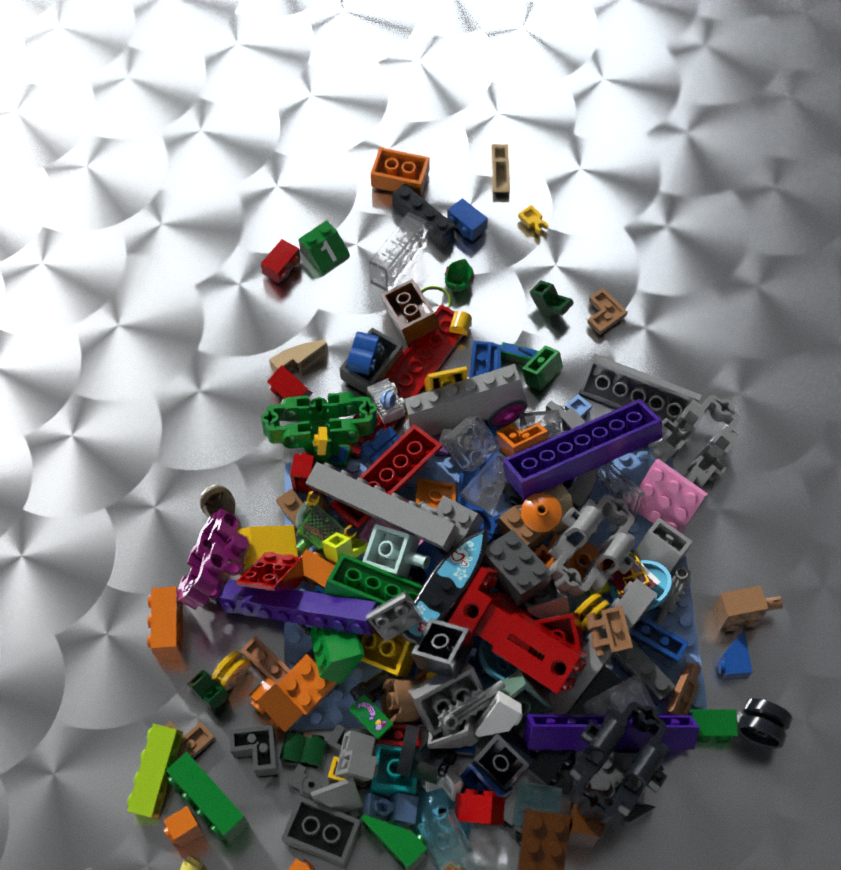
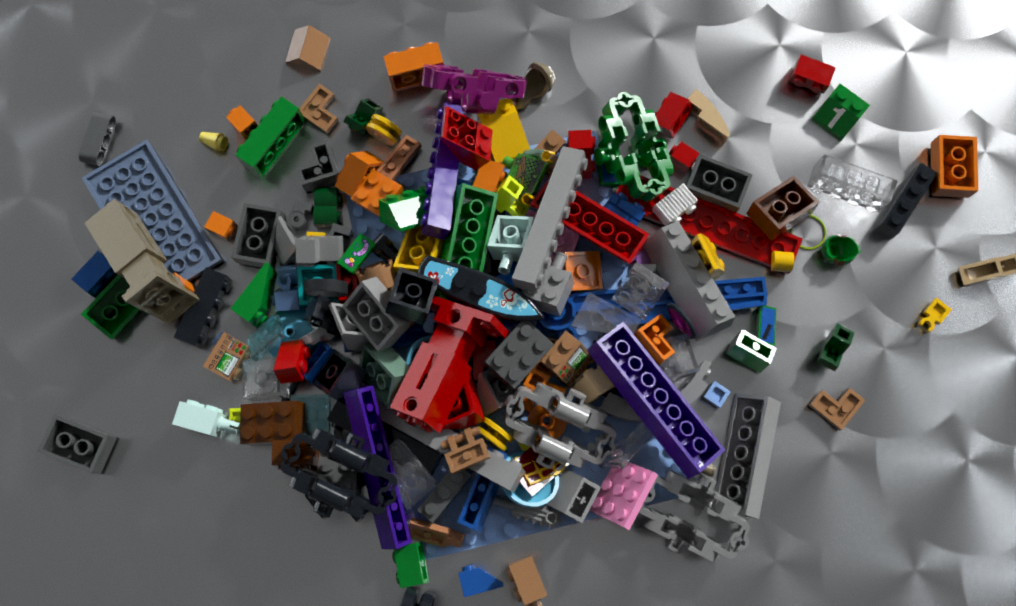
camera: 80 degrees right, 15 degrees up
lime brick [127,724,184,819] -> none
yellow plate [313,427,328,455] -> none
blue brick [347,331,382,375] -> none
light grey slope [366,591,423,642] -> none
light blue plate [380,390,397,409] -> none
light grey piece [437,680,505,732] -> none
blue brick [447,198,488,241] -> none
white slope [475,691,523,737] -> none
orange dish [521,493,562,533] -> none
none -> medium nougat slope [285,25,330,71]
none -> red brick [669,141,700,174]

